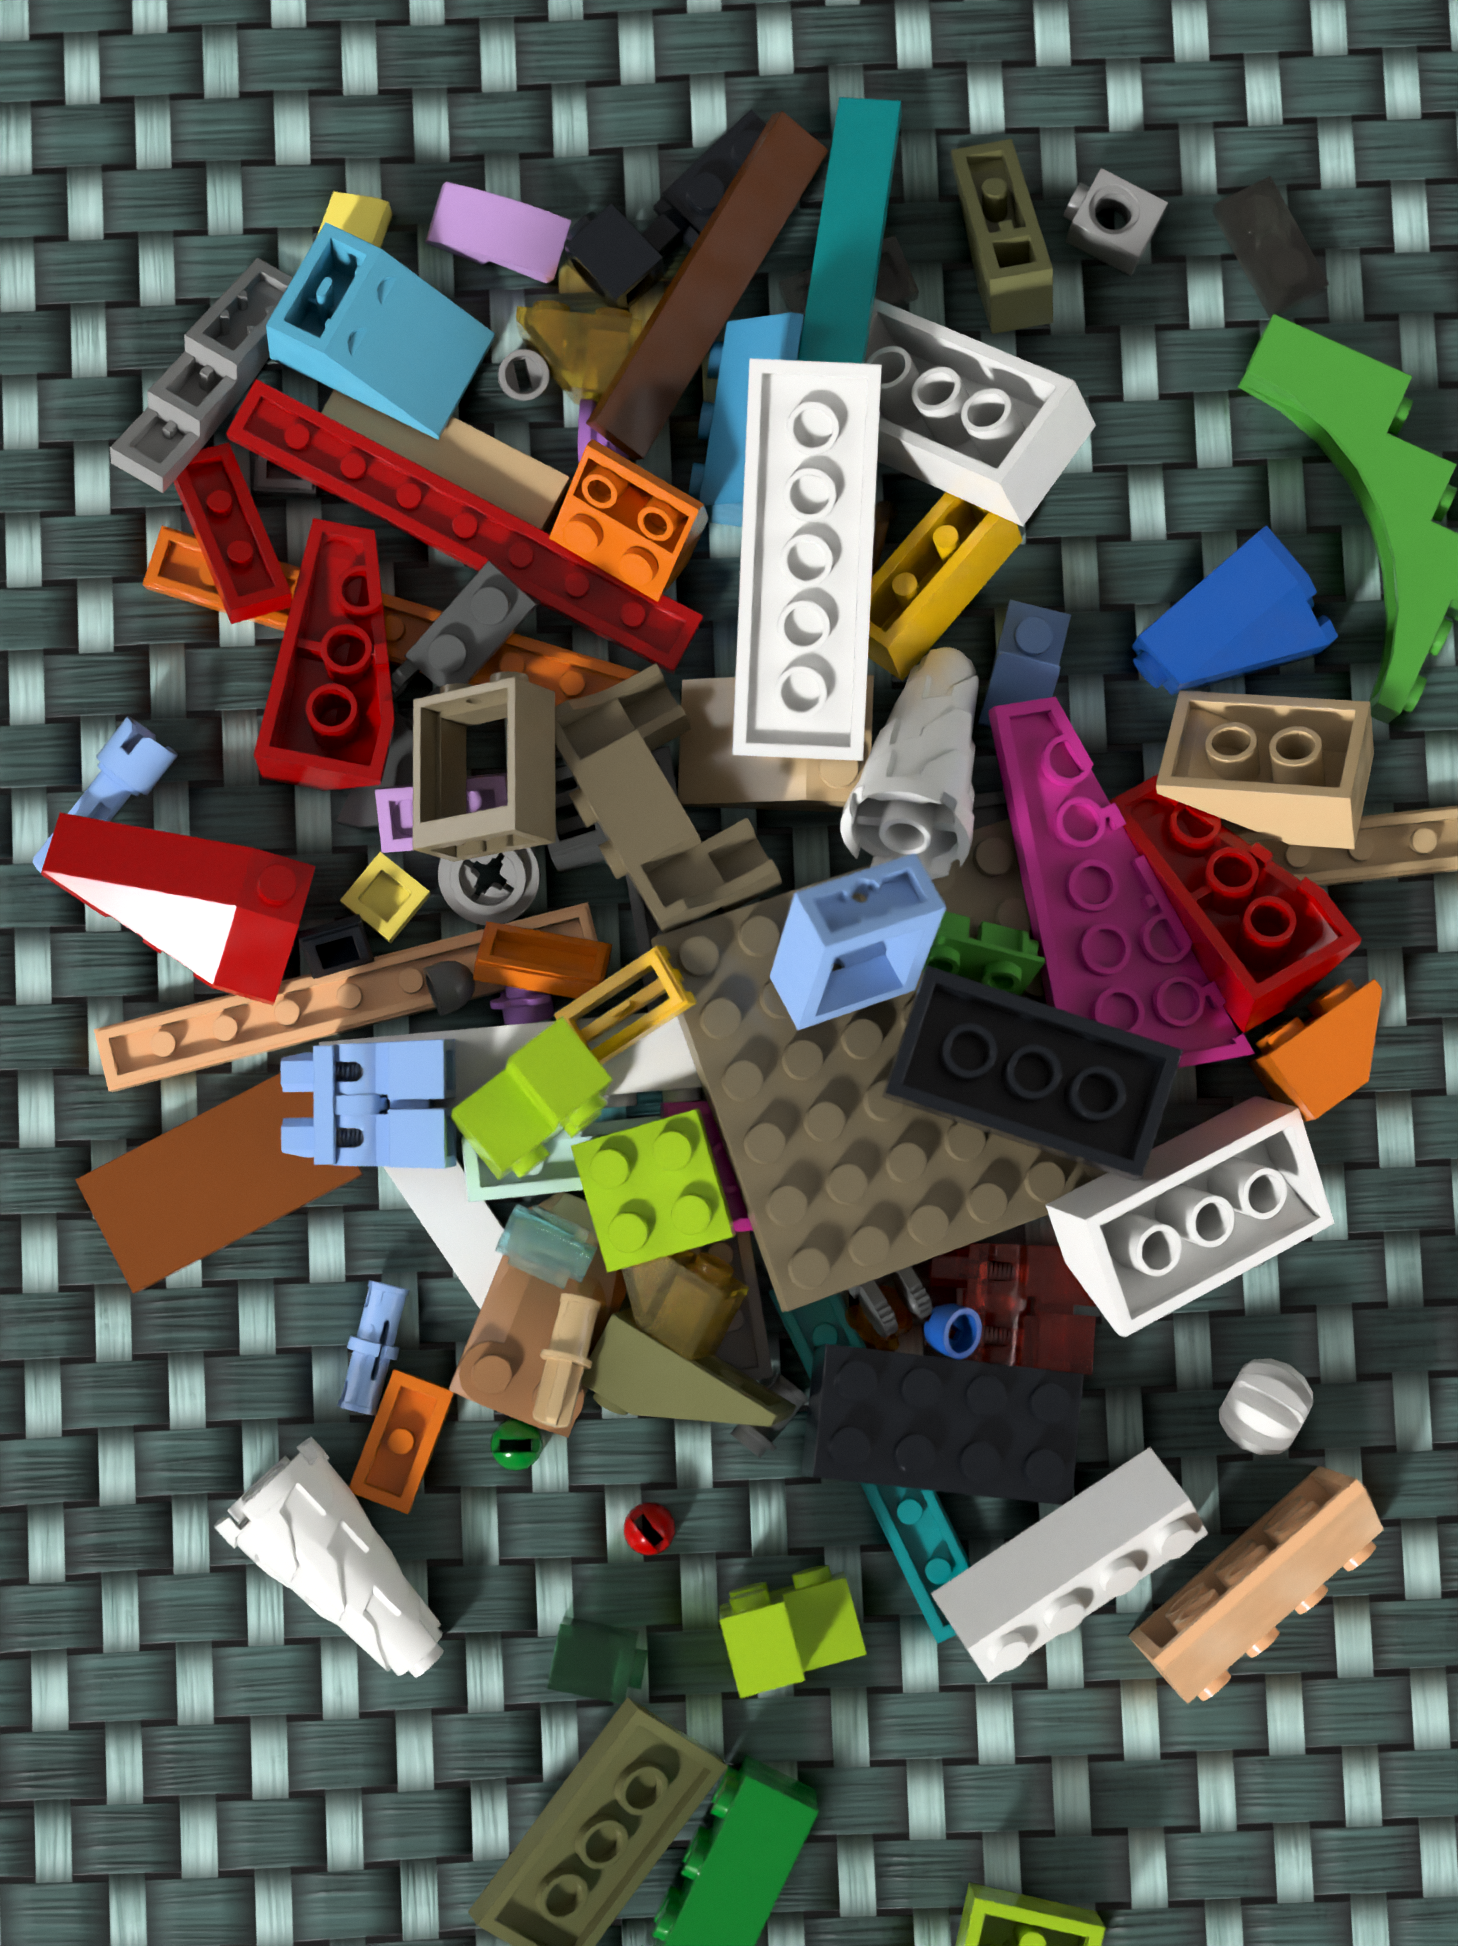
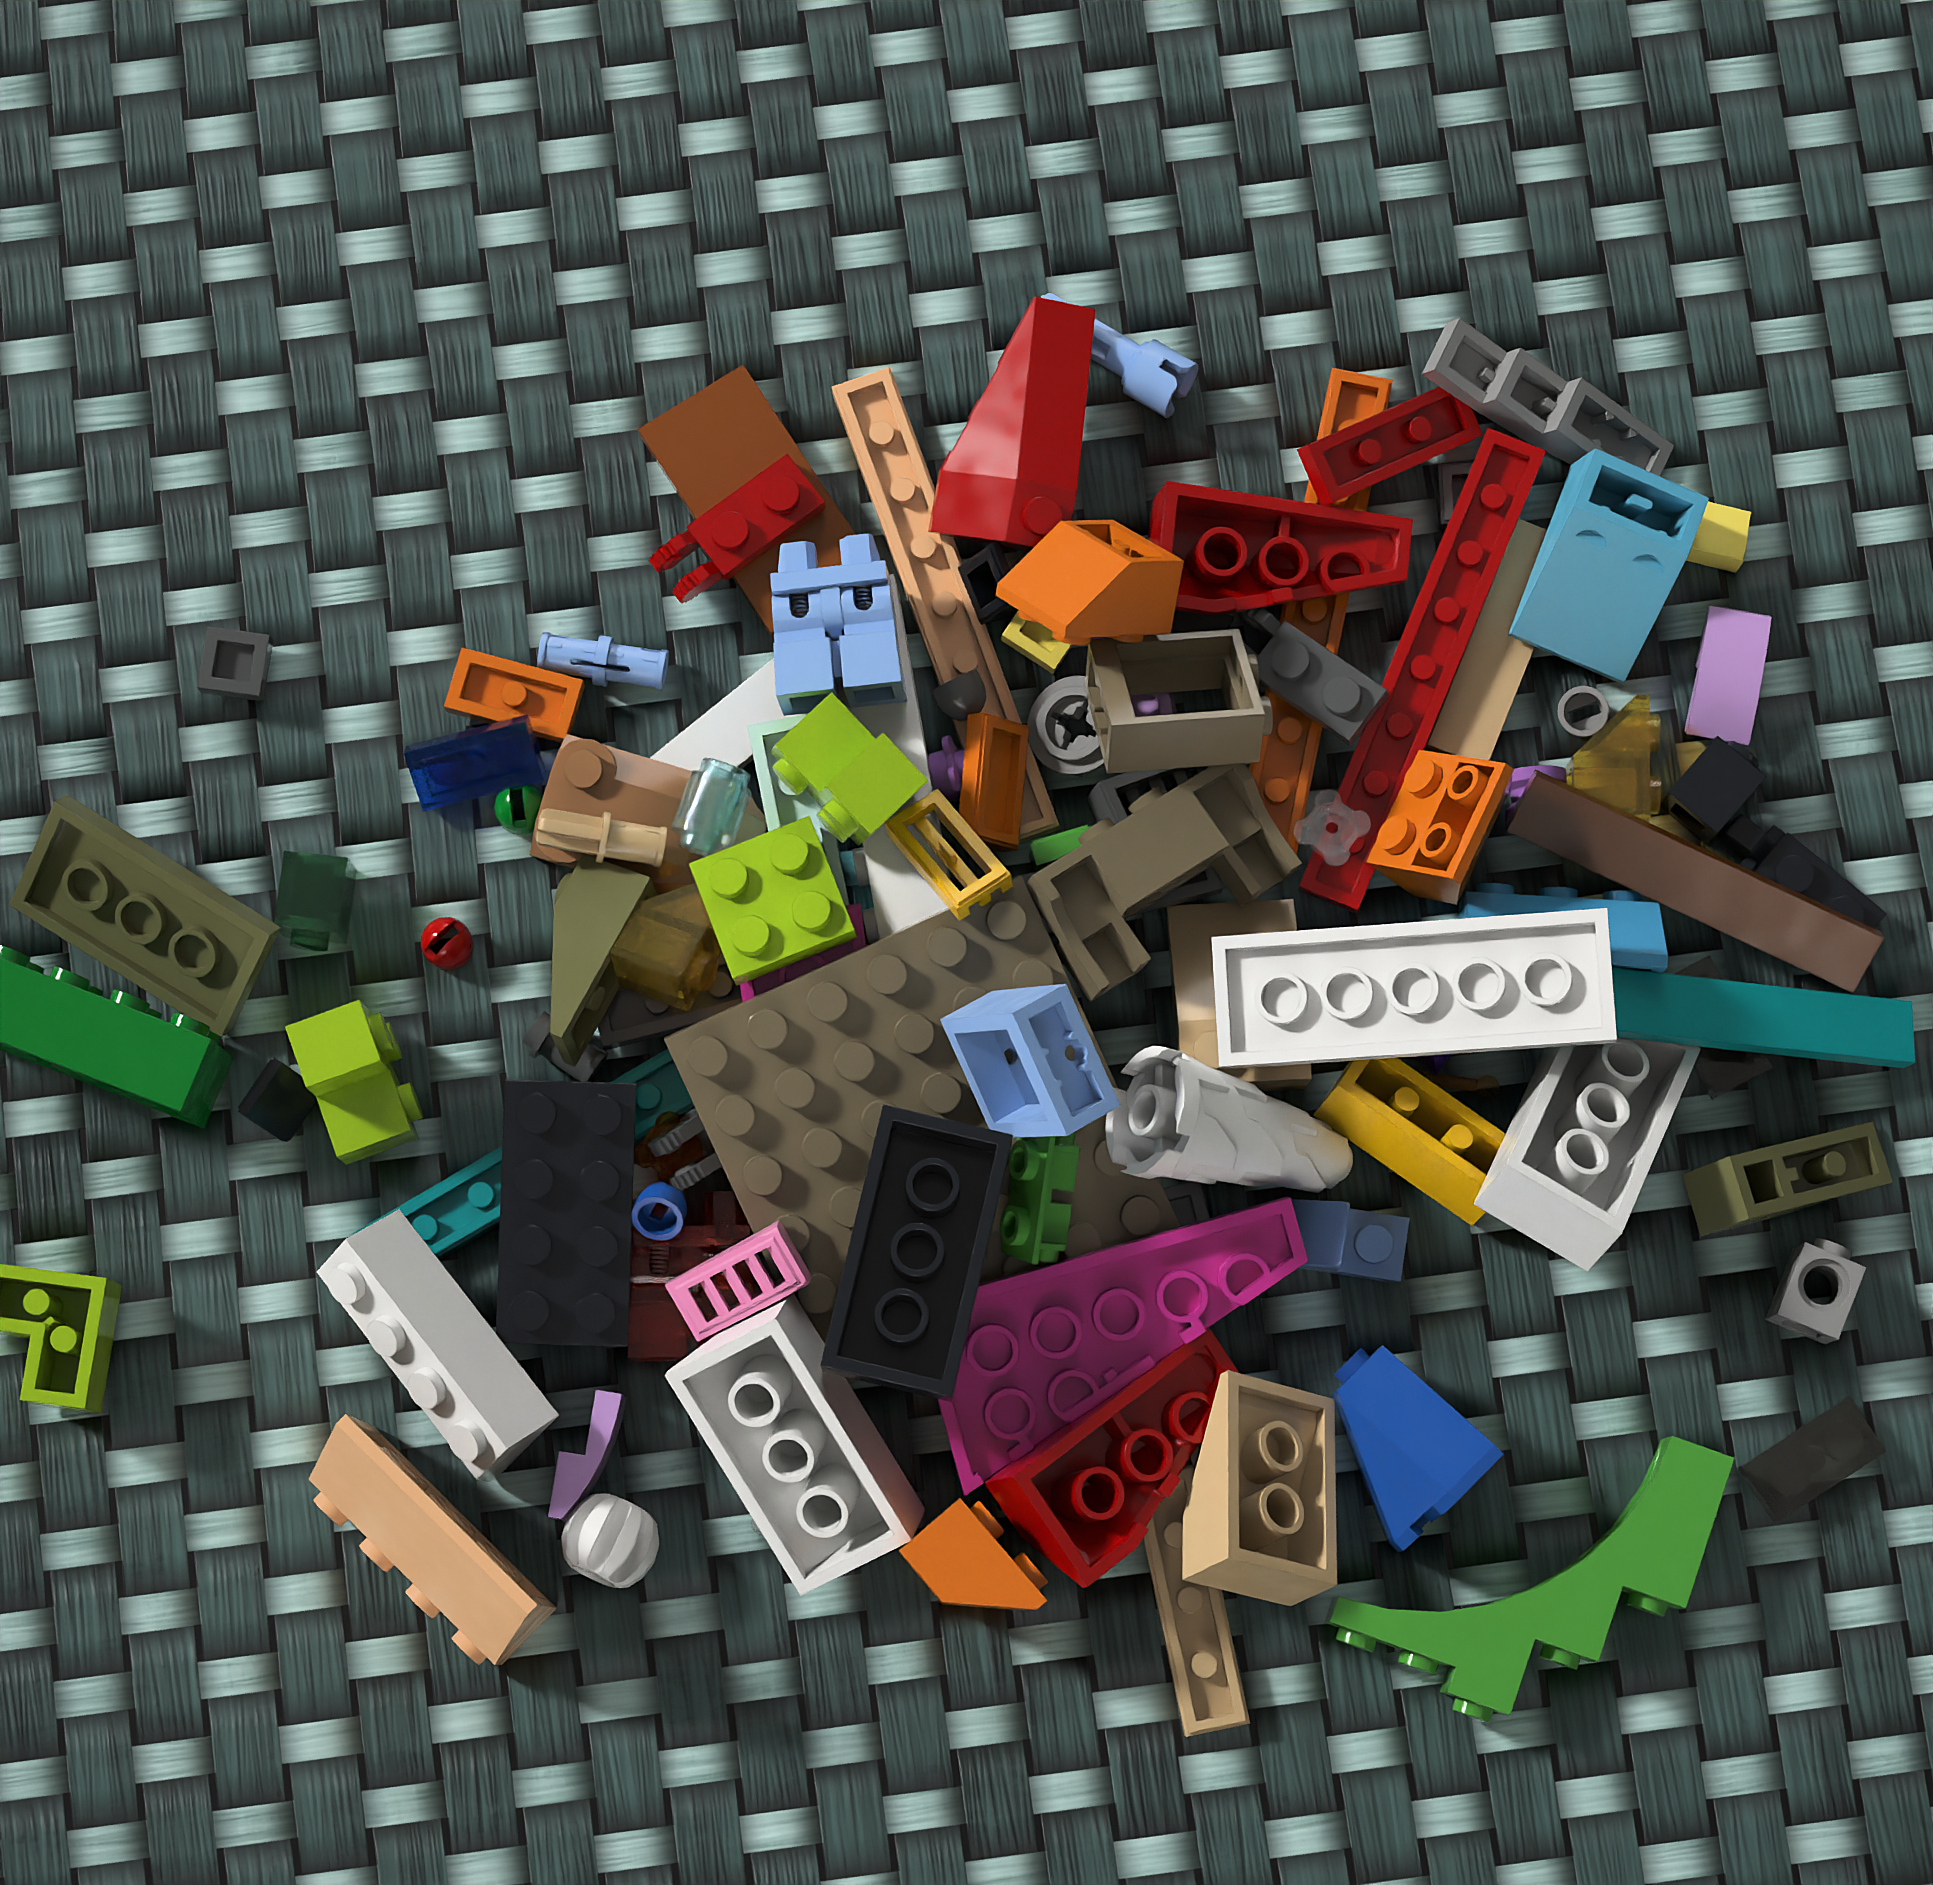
camera: 85 degrees right, 5 degrees down
white cone [214,1437,444,1678] -> none
none -> dark grey plate [197,626,274,701]
none -> black slope [238,1057,317,1142]
none -> clear blue plate [404,714,547,812]
none -> lavender slope [548,1390,627,1521]
none -> red hinge [649,453,826,604]
none -> bright pink slope [665,1220,812,1342]
none -> orange slope [996,520,1184,645]
none -> bright green tile [1029,825,1091,872]
none -> clear plate [1294,790,1371,866]

